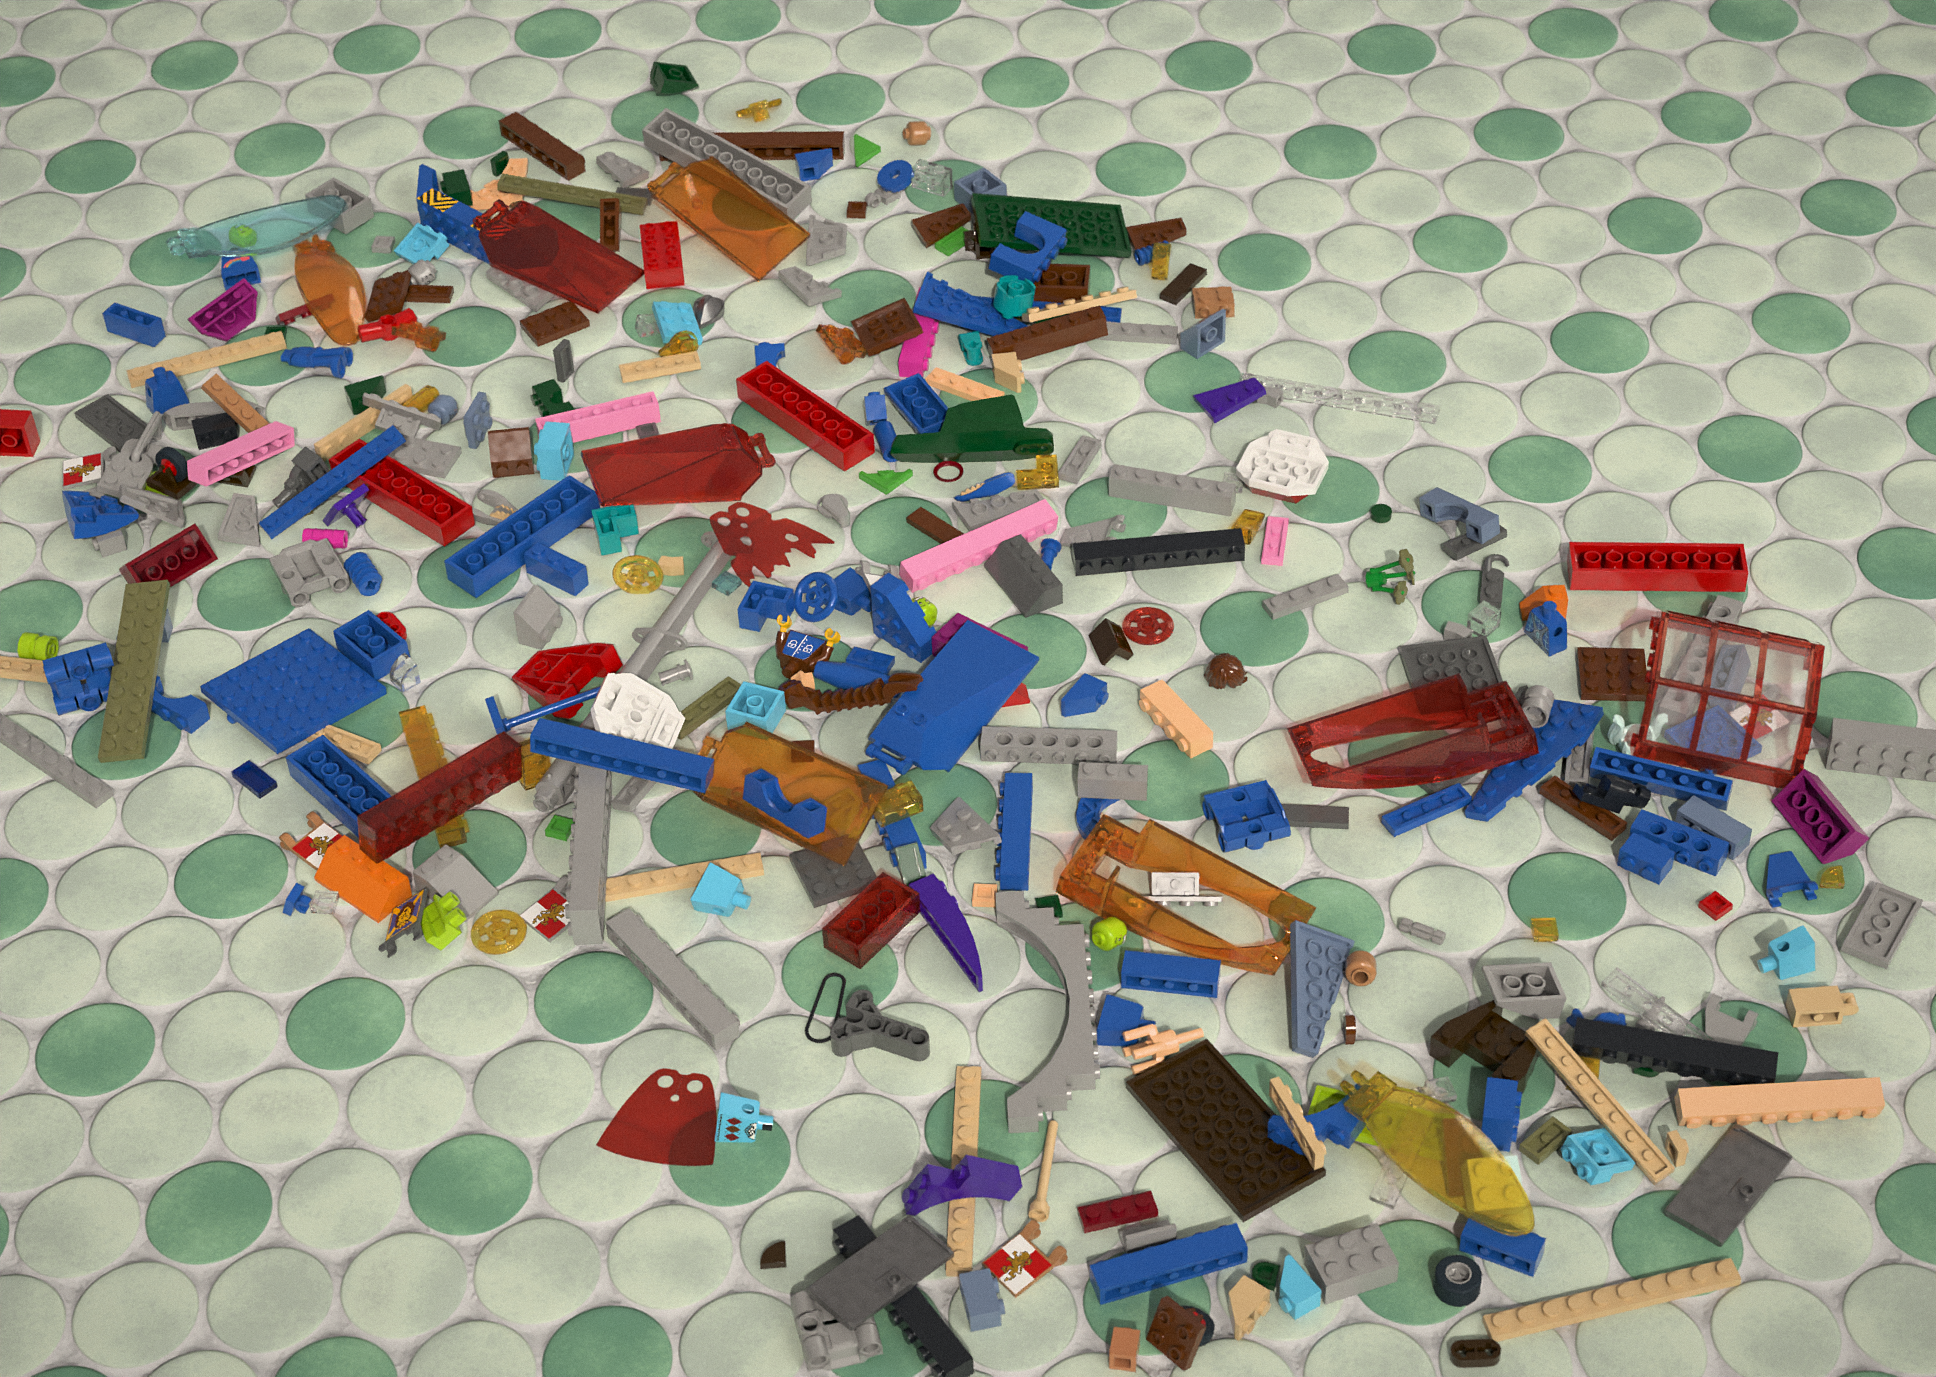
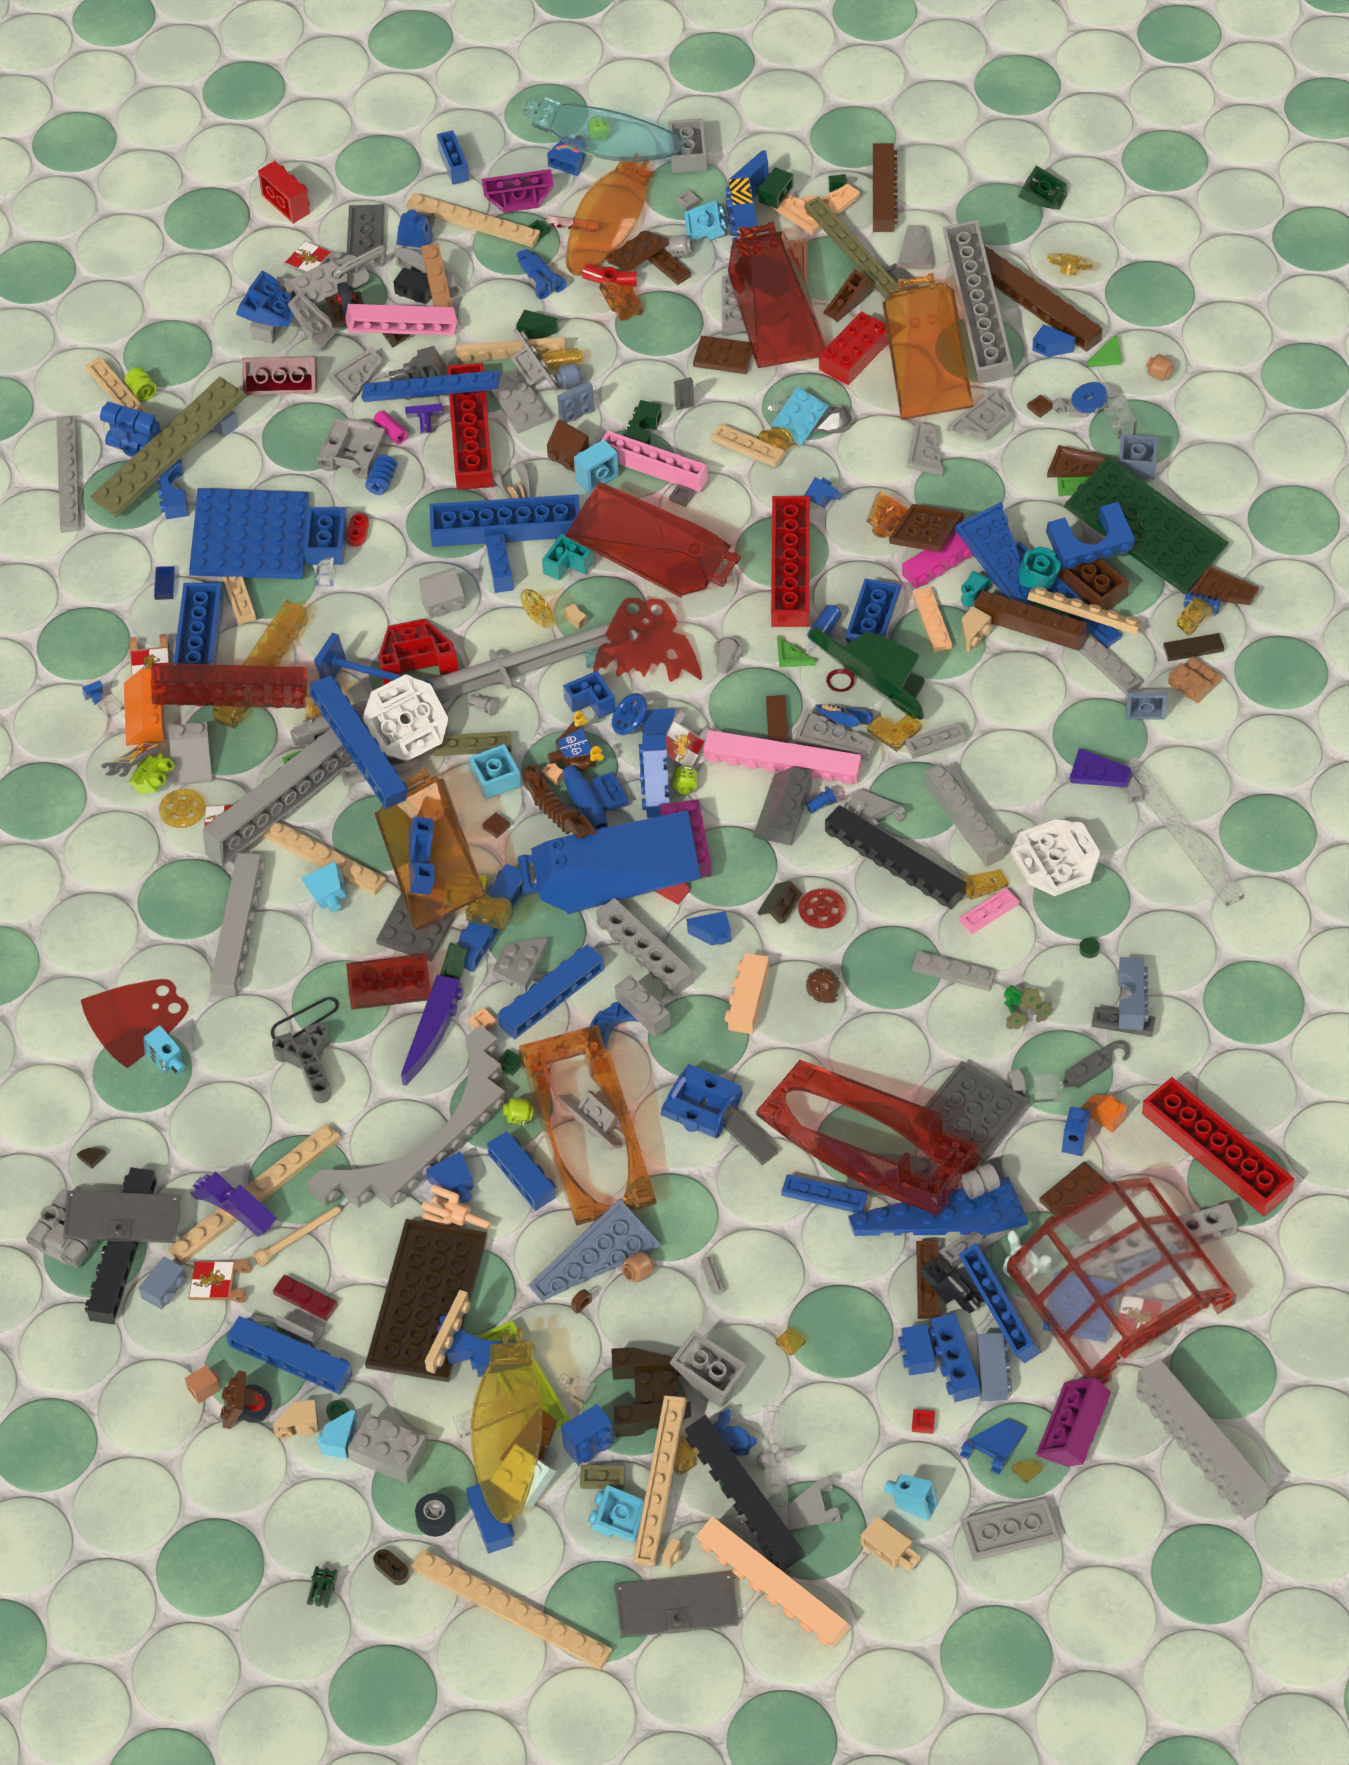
camera: 45 degrees right, 10 degrees up
brick [864,392,887,426] -> none

